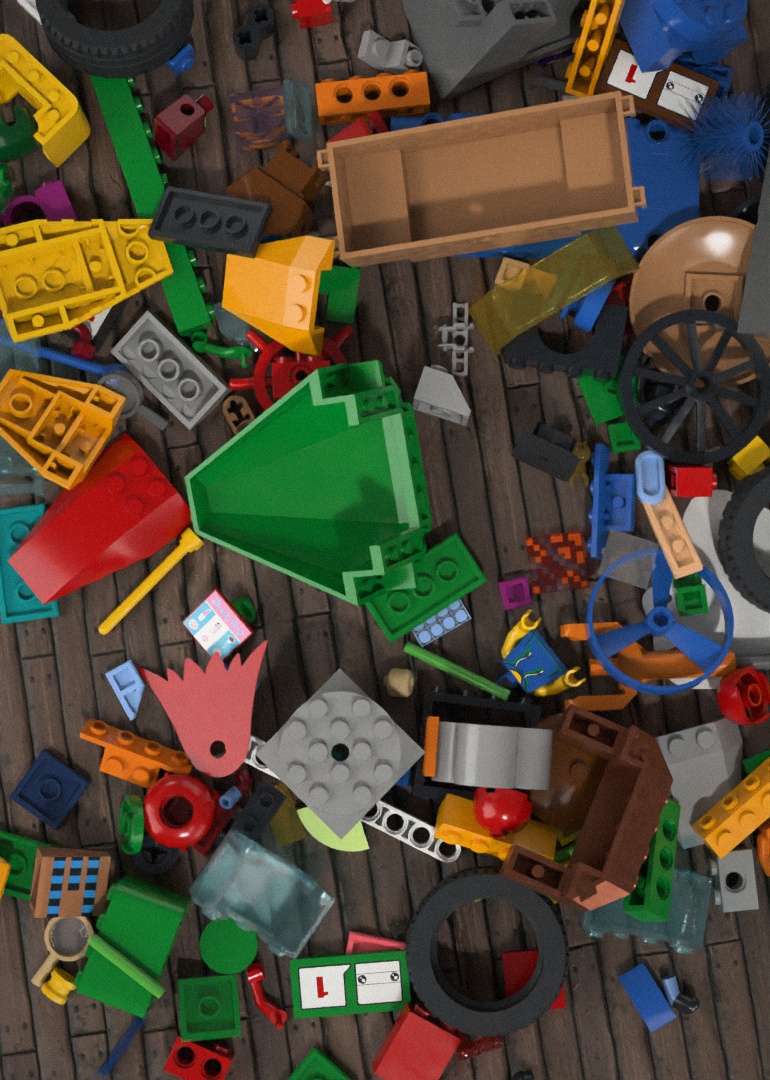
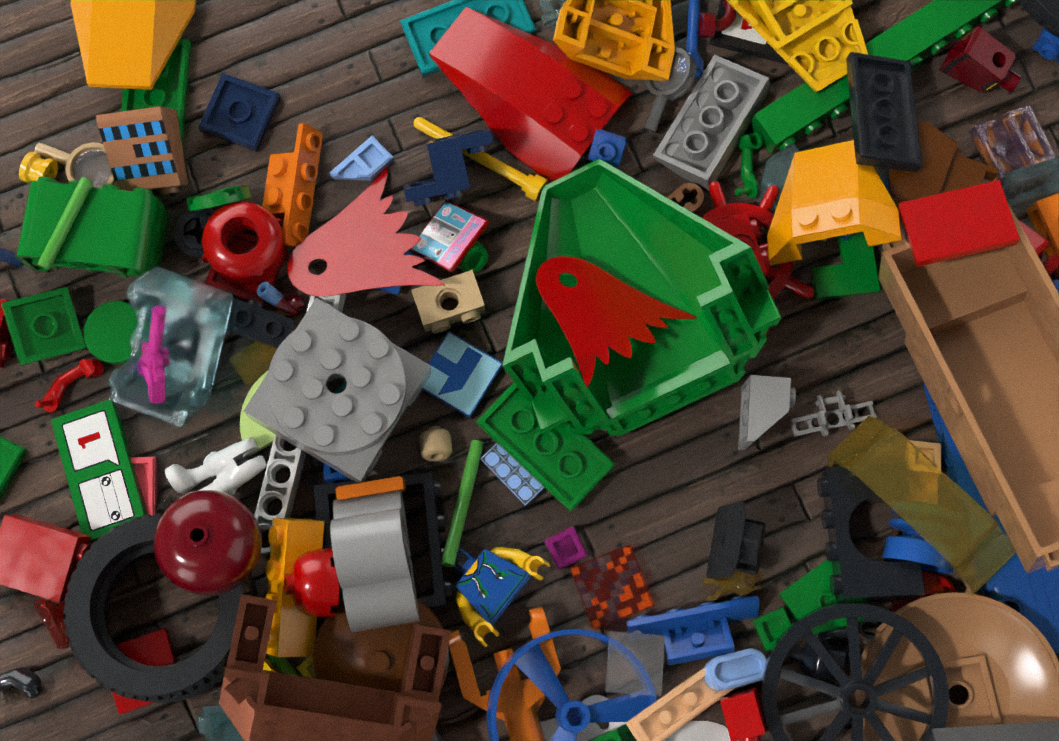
camera: 75 degrees right, 5 degrees down
none -> dark pink piece [137,305,170,404]
none -> dark red cylinder [154,490,262,596]
none -> white piece [165,437,267,498]
none -> dark blue bracket [403,128,493,206]
none -> tan brick [411,270,486,334]
none -> tile [422,331,503,419]
none -> red piece [536,256,697,387]
none -> blue bracket [588,129,627,168]
none -> red tile [898,180,1020,267]

